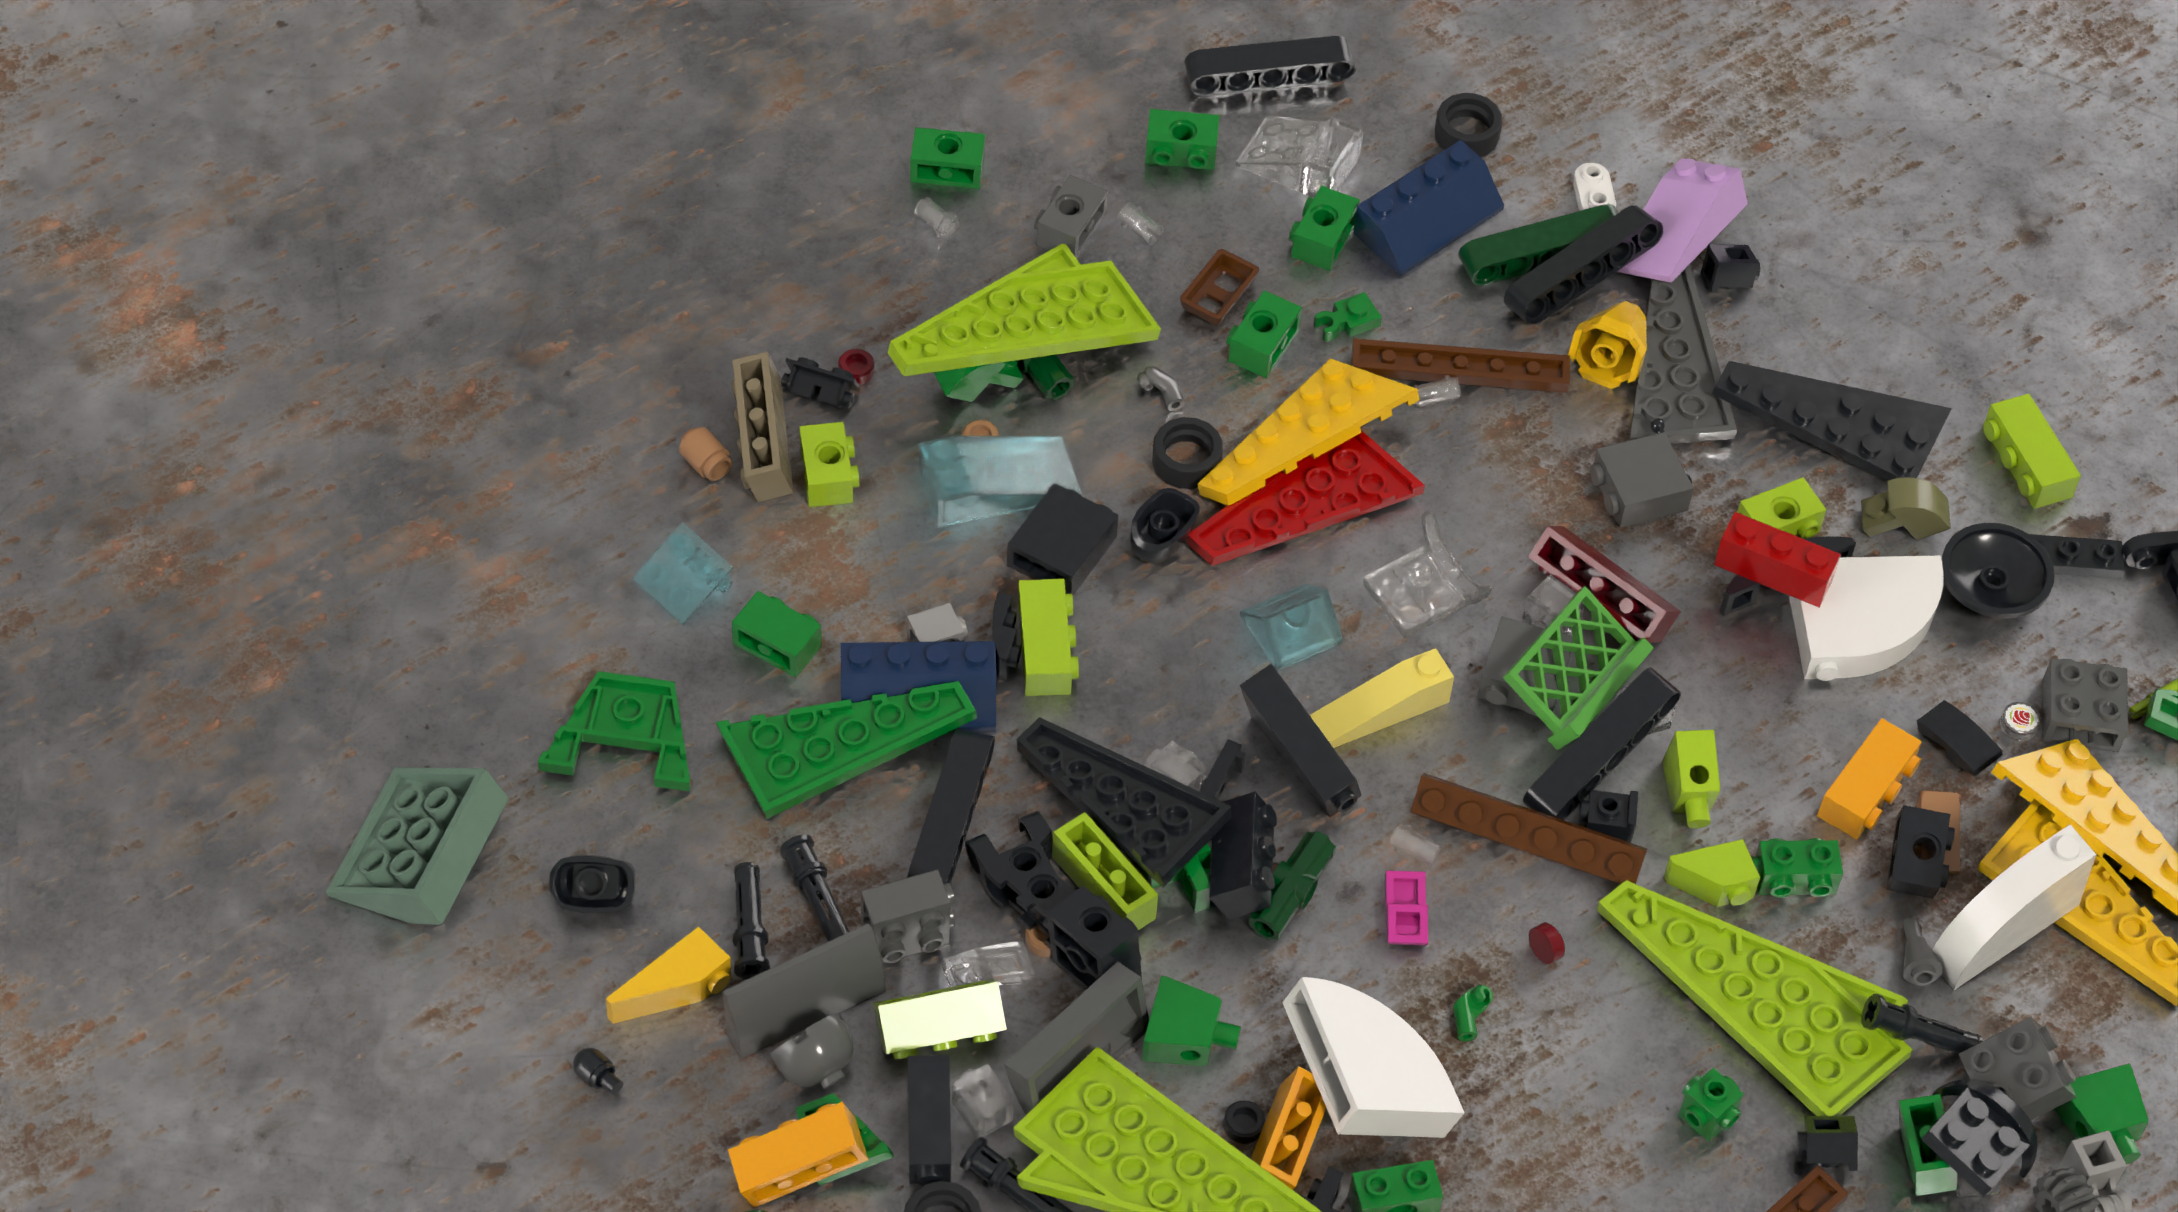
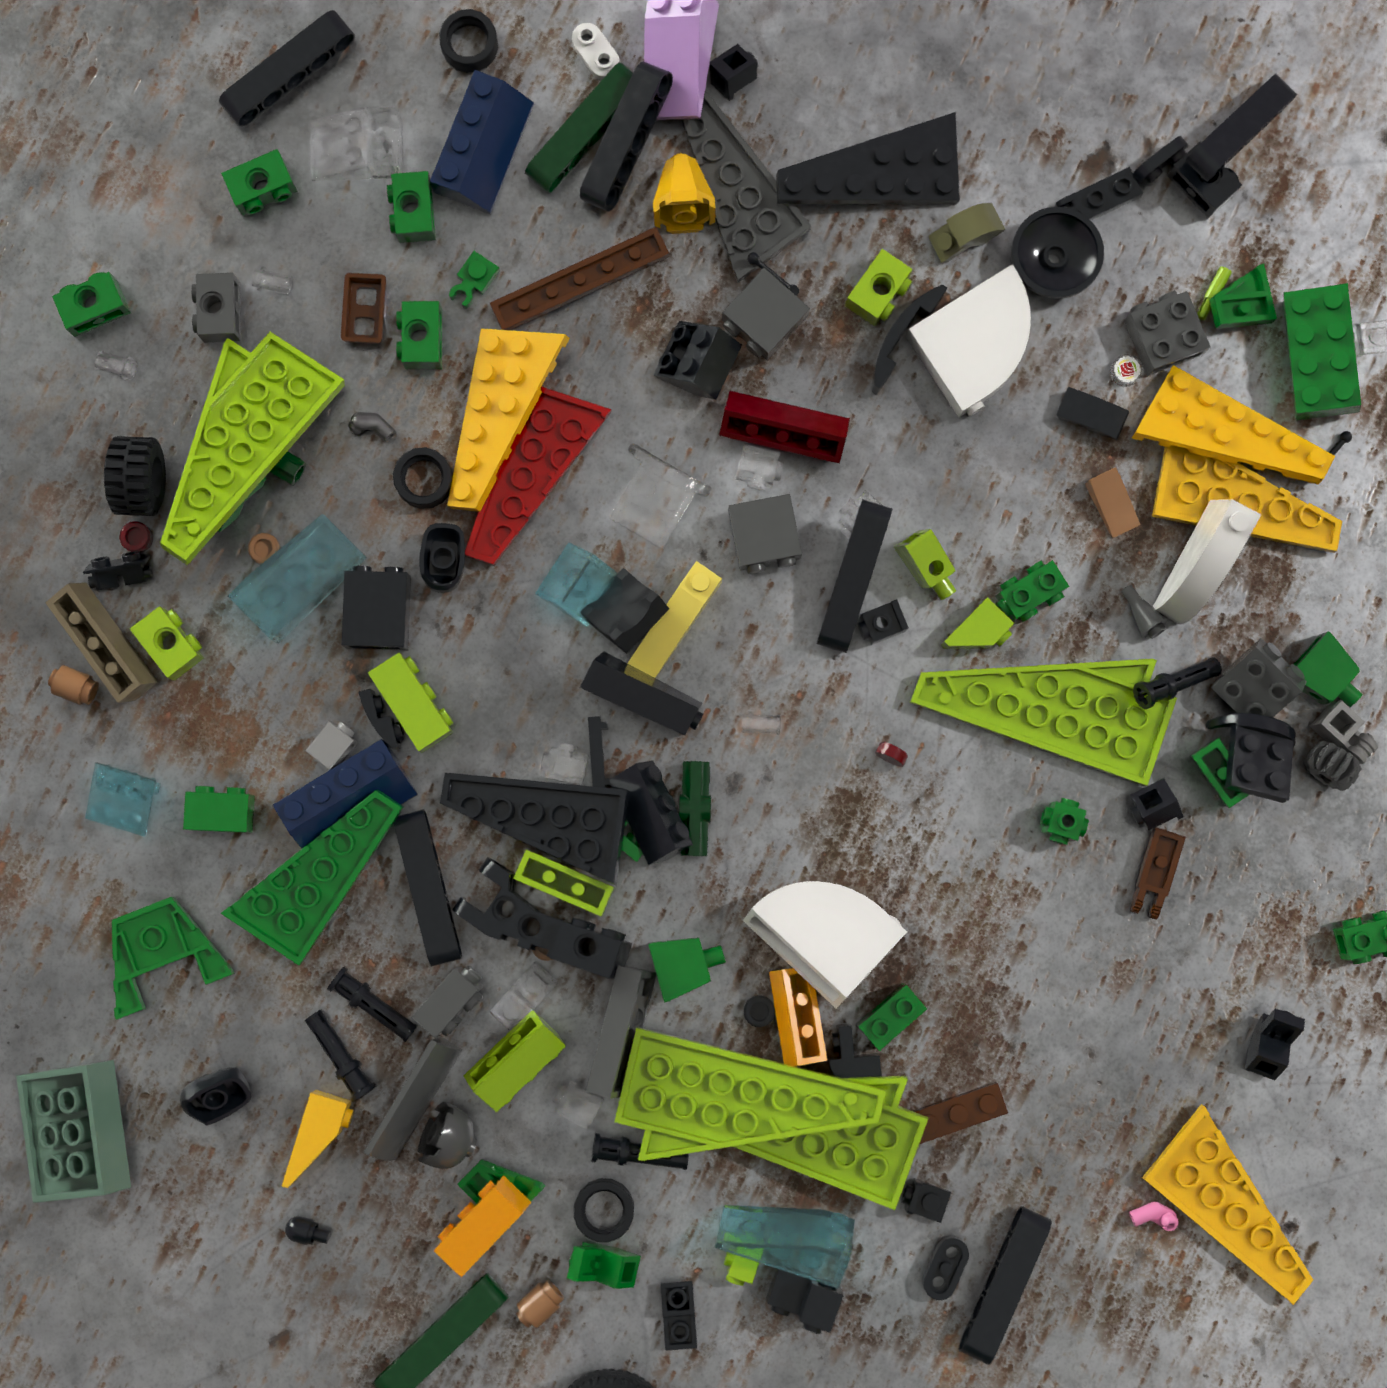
camera: 30 degrees left, 30 degrees up
black slope [907,1055,951,1186] -> none
dark pink slope [1385,871,1428,945] -> none
reddish brown plate [1410,773,1647,884] -> none
clear pin [1412,375,1461,408] -> none
green arm [1453,985,1493,1042] -> none
bright green fence [1502,586,1654,750] -> none
red brick [1714,512,1841,608] -> none
light orange brick [1817,718,1922,840] -> none
black brick [1886,805,1955,899] -> none
lime brick [1983,393,2081,509] -> none
none -> black tyre [104,436,166,516]
none -> black brick [580,568,670,654]
none -> black slope [653,321,742,400]

